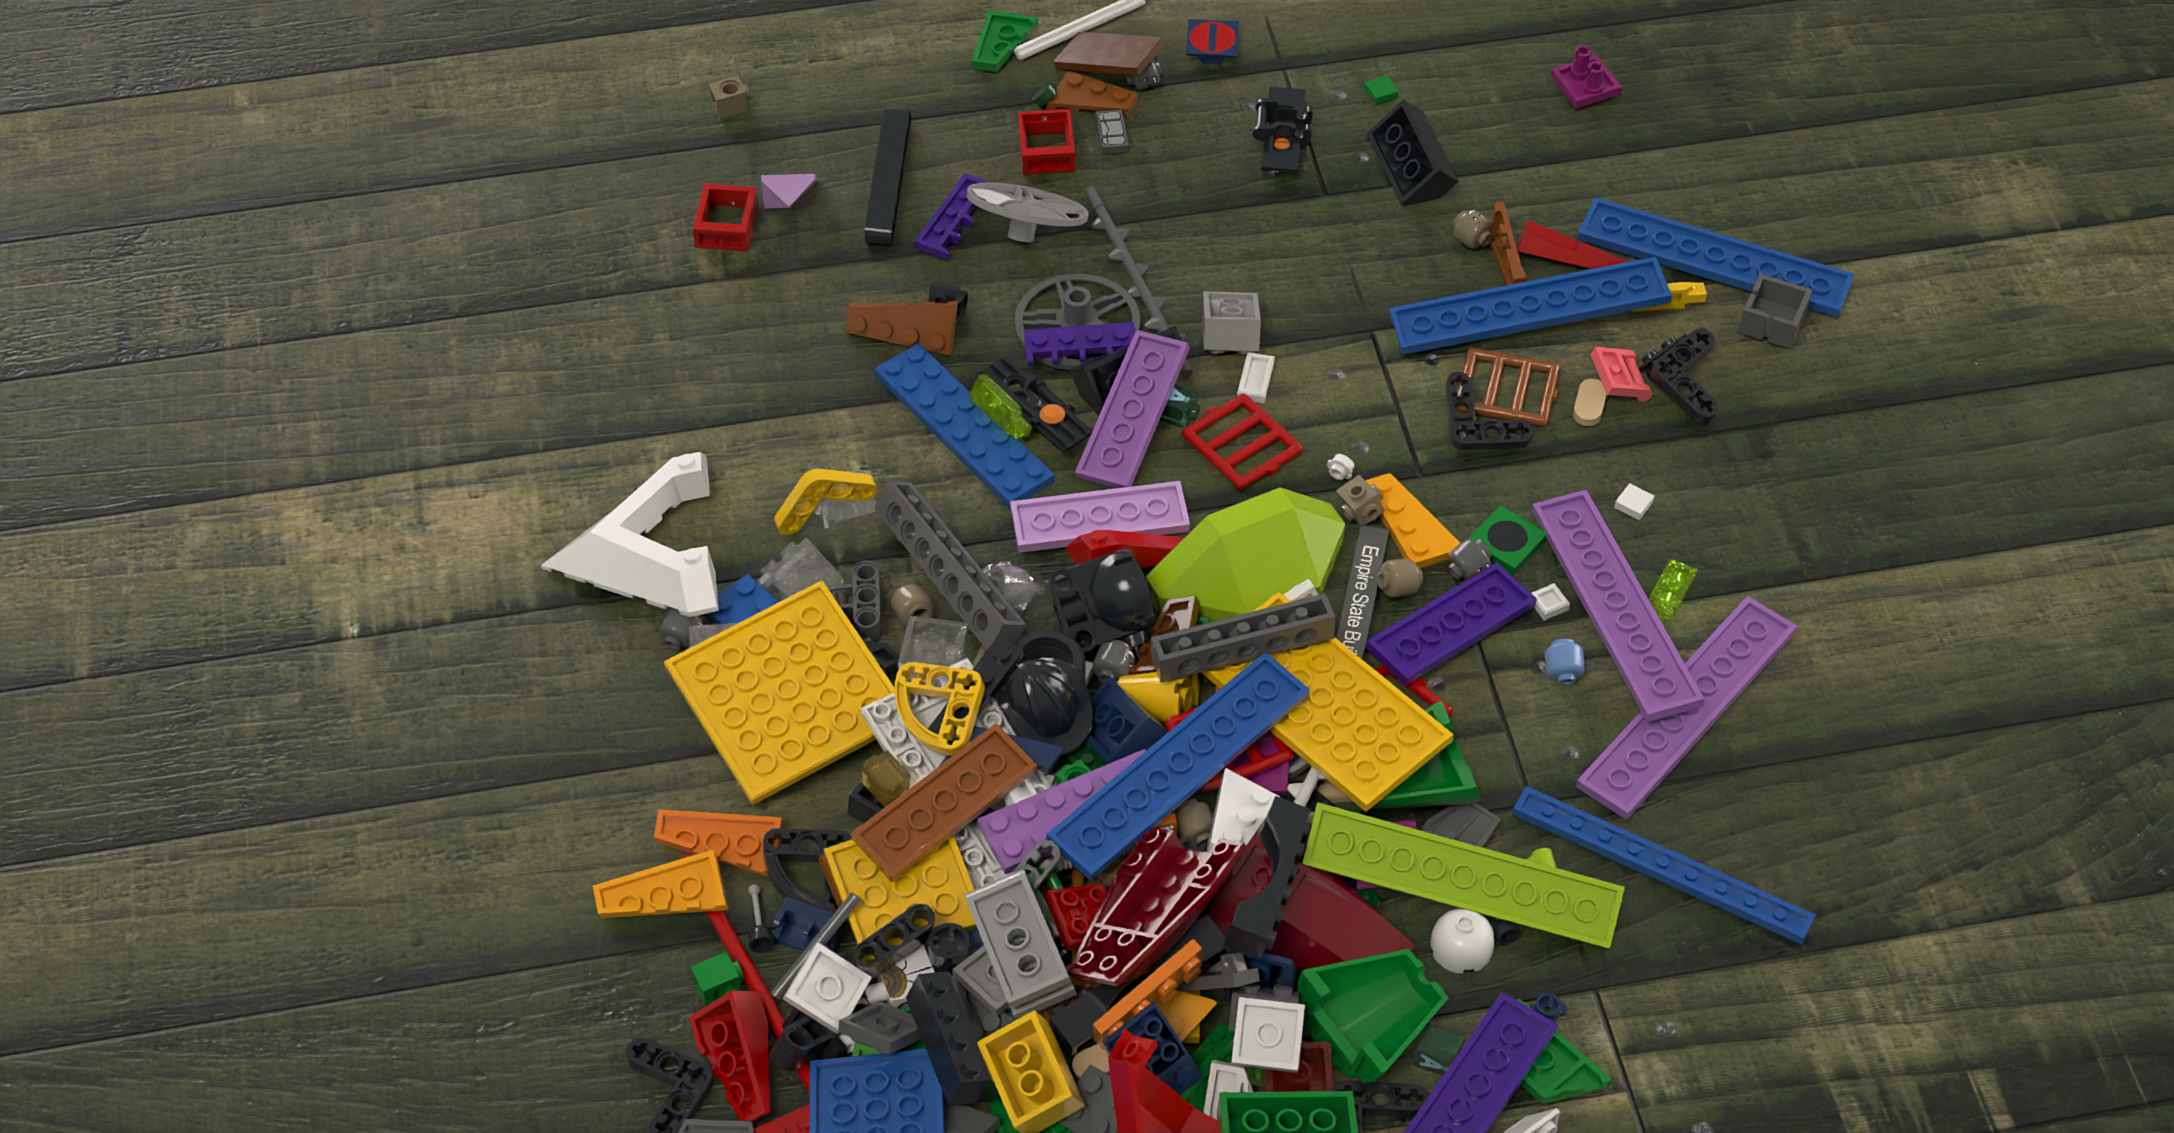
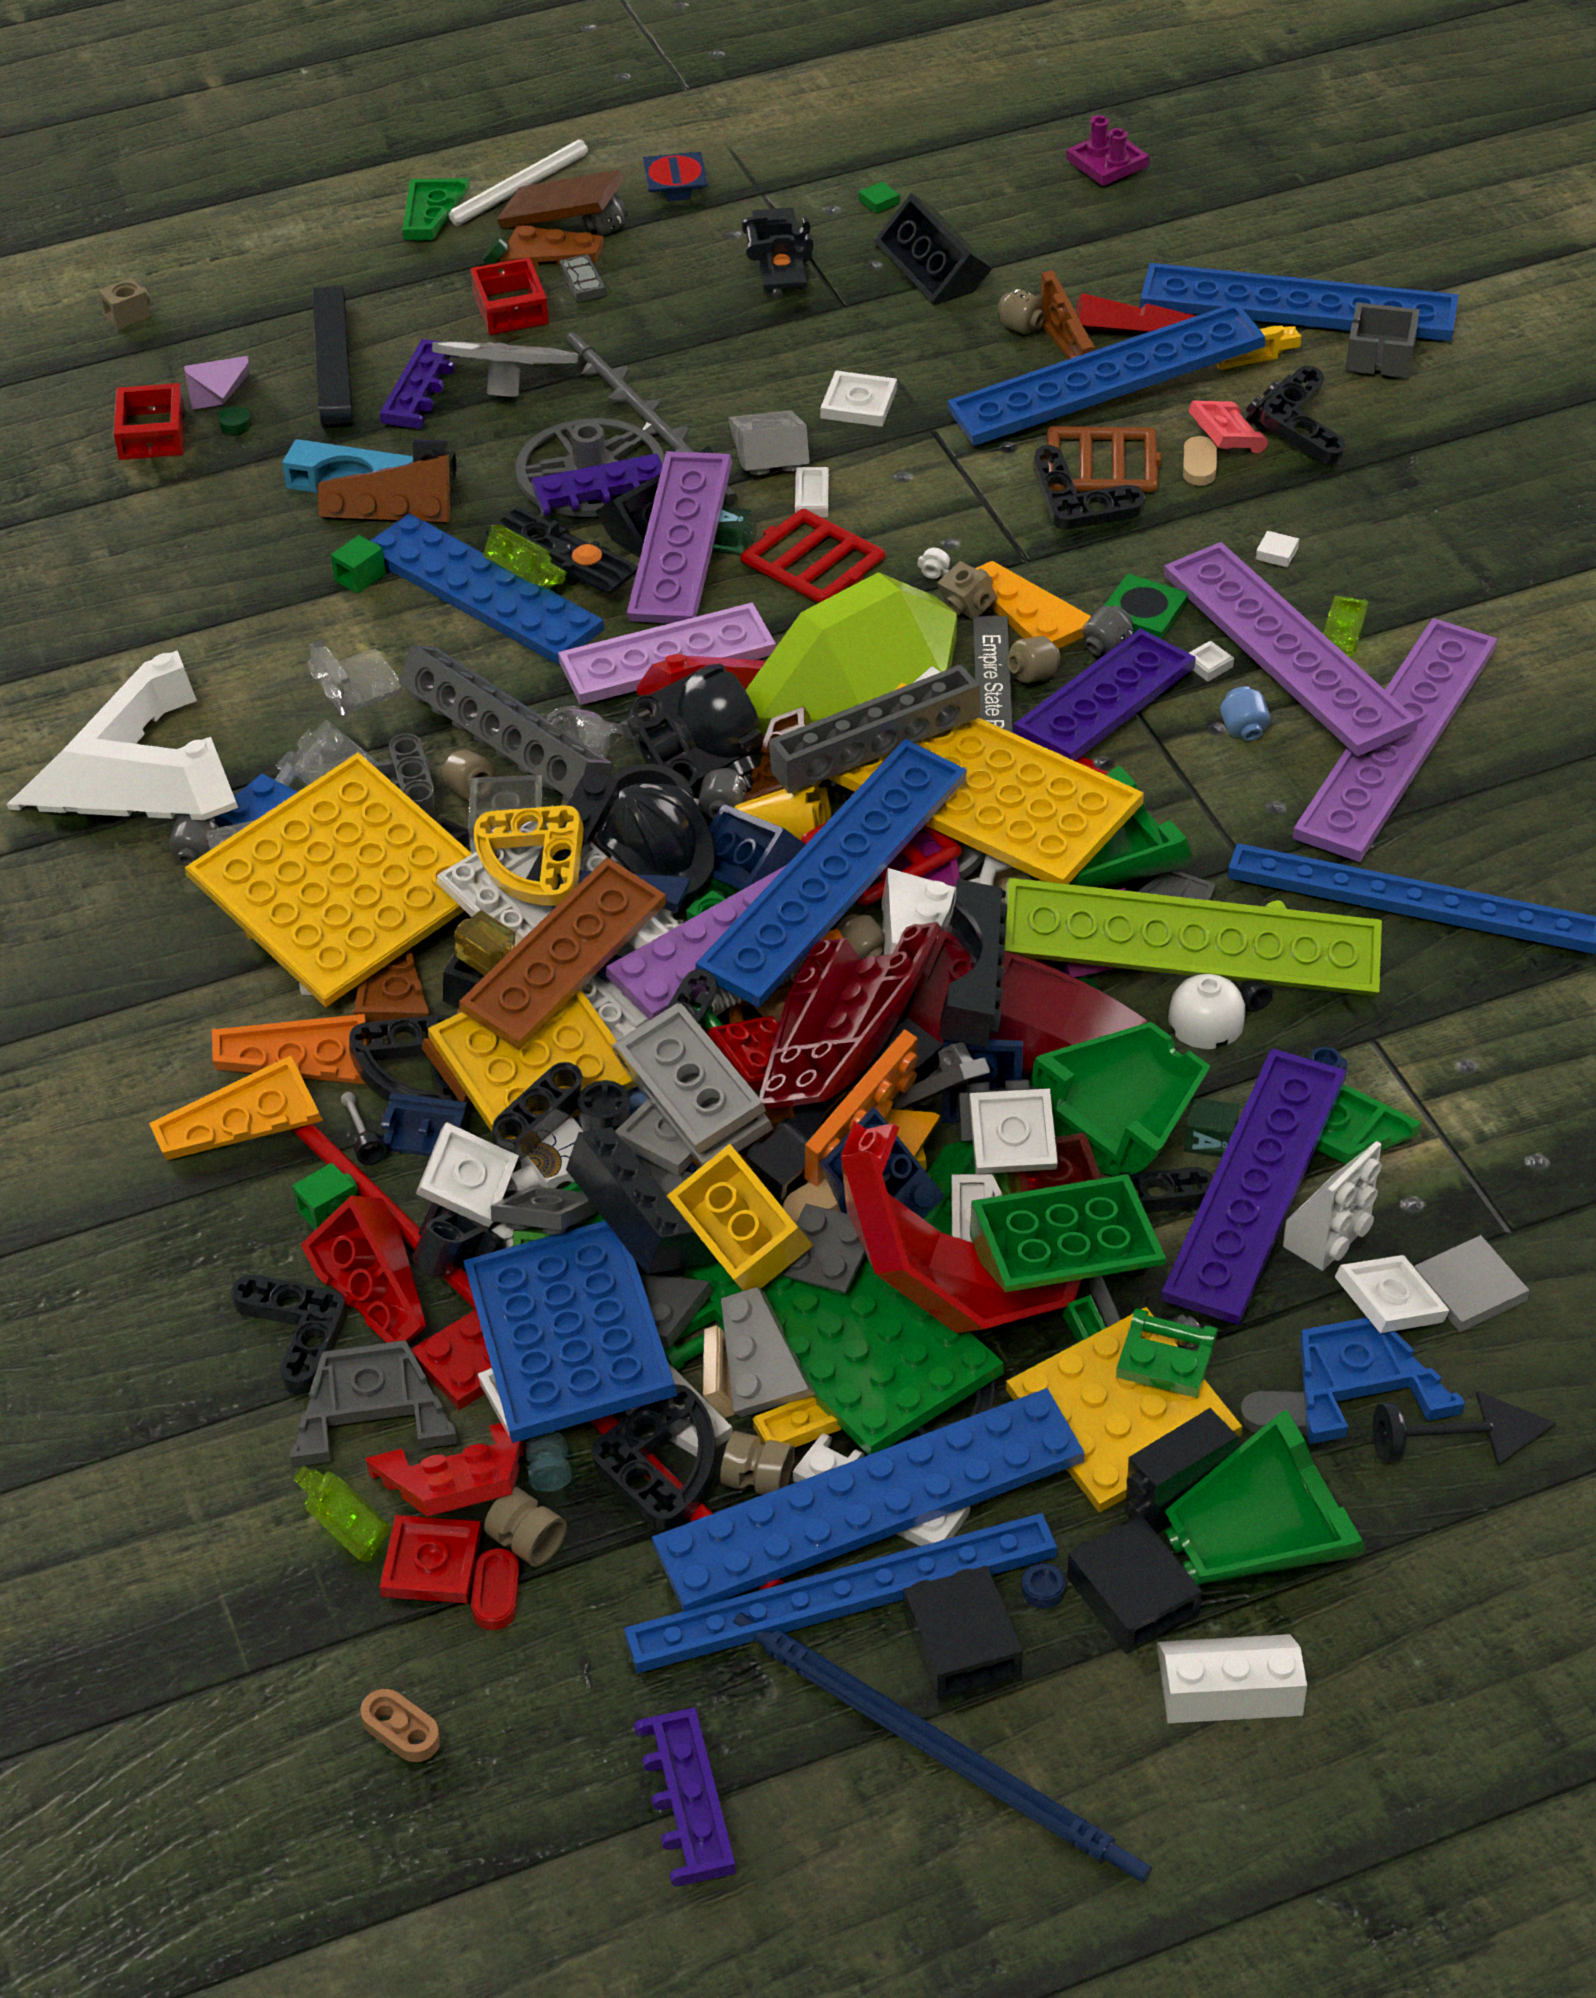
camera: 10 degrees left, 5 degrees down
dark grey piece [770,892,861,1000] -> none
yellow beam [774,469,878,535] -> none
none -> dark green tile [218,406,251,435]
none -> dark azure arch [282,439,413,493]
none -> green brick [330,535,386,594]
none -> dark orange wing [354,949,430,1022]
none -> white tile [820,371,897,427]

